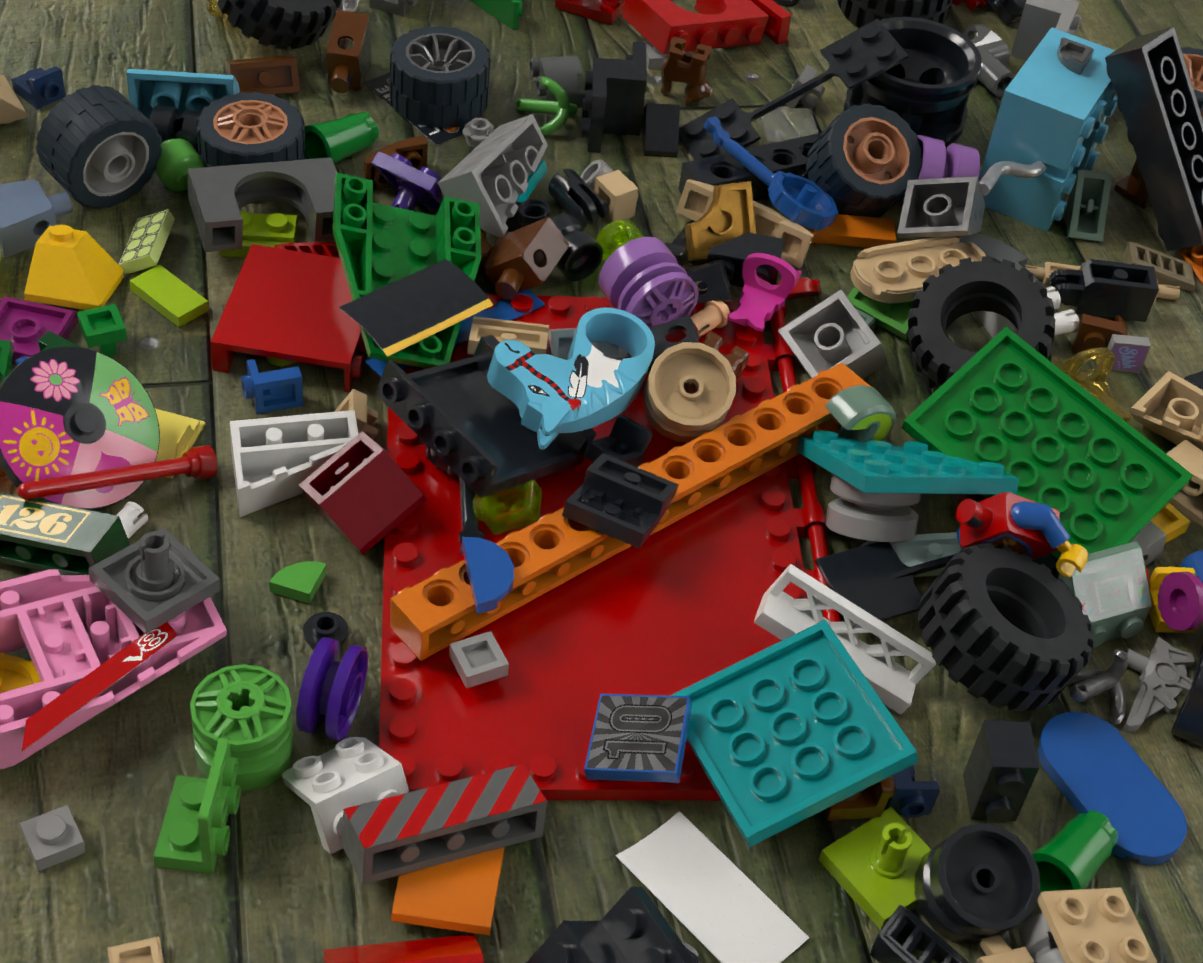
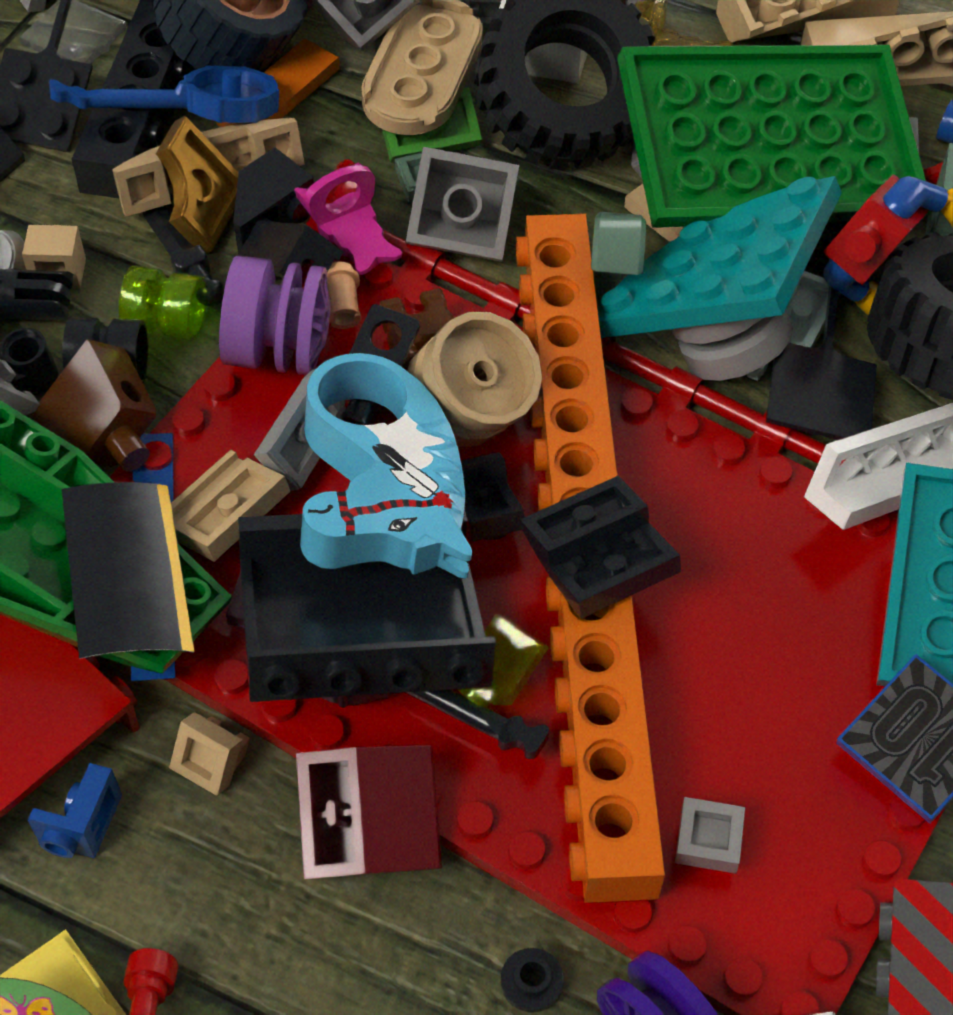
camera: 50 degrees left, 10 degrees up
white wedge [230,410,358,518] -> none
bright green tile [269,561,327,604] -> none
blue tile [462,537,514,614] -> none

